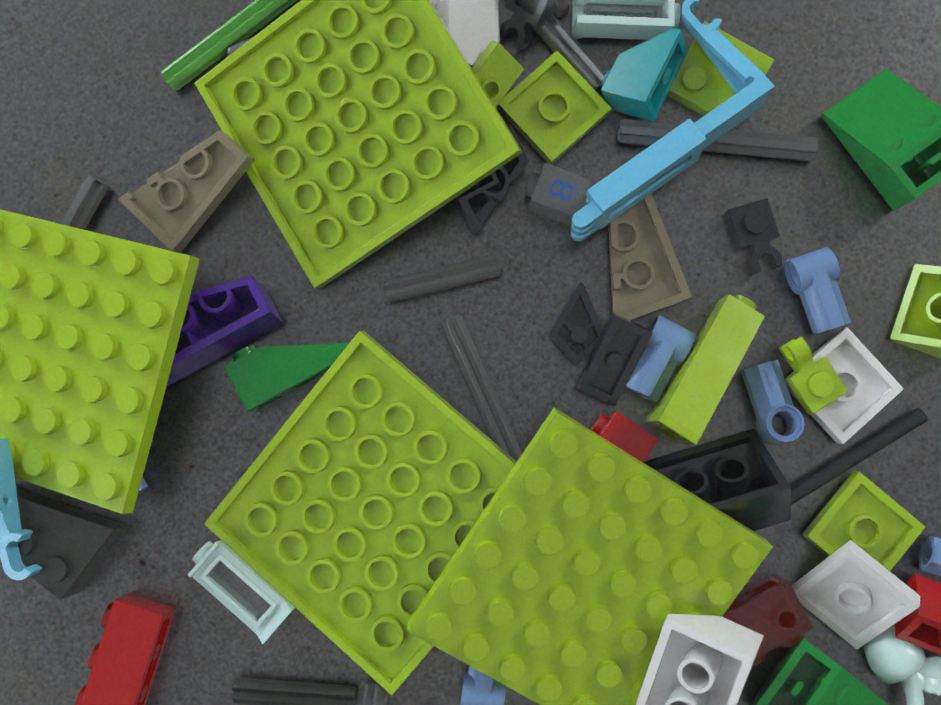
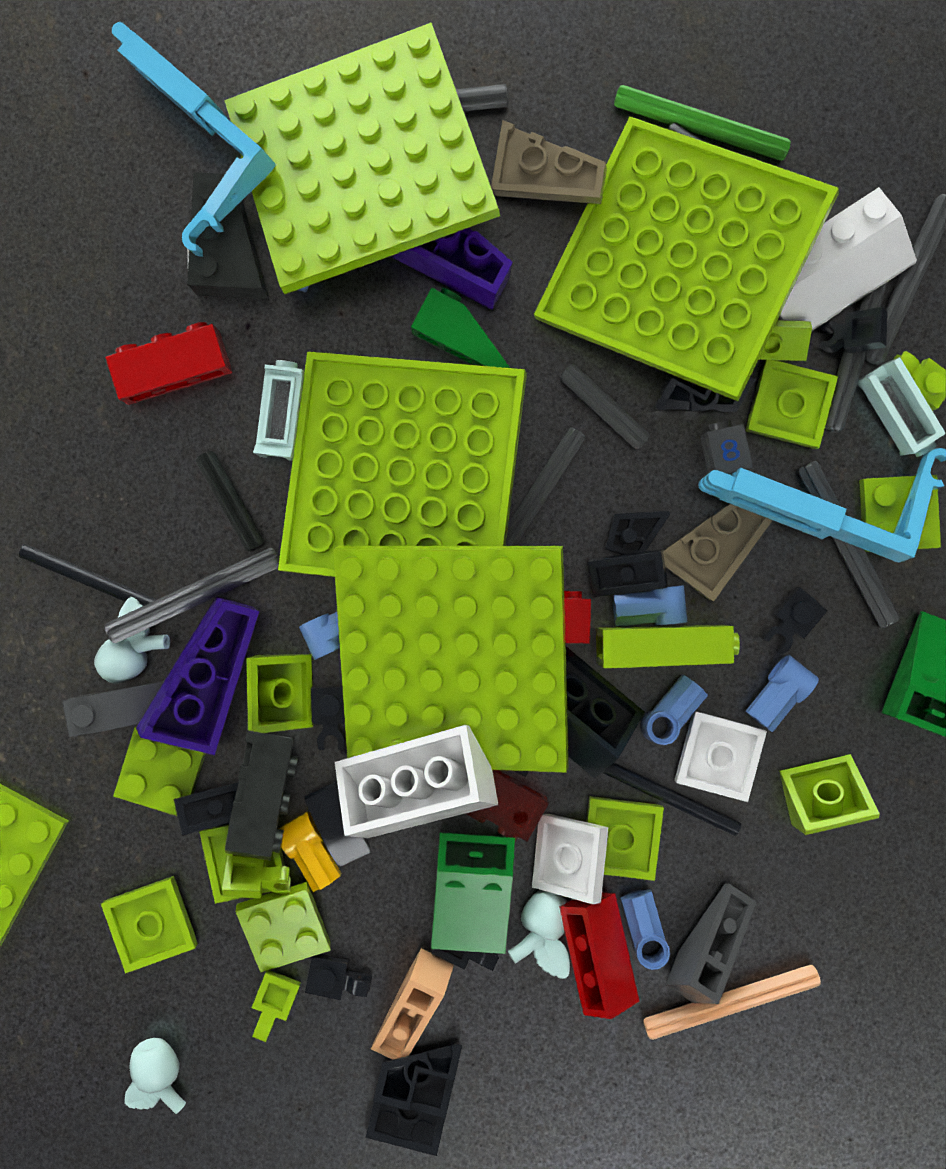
camera: 50 degrees right, 5 degrees up
teal slope [601,28,688,122] -> none
lime plate [779,337,849,414] -> none

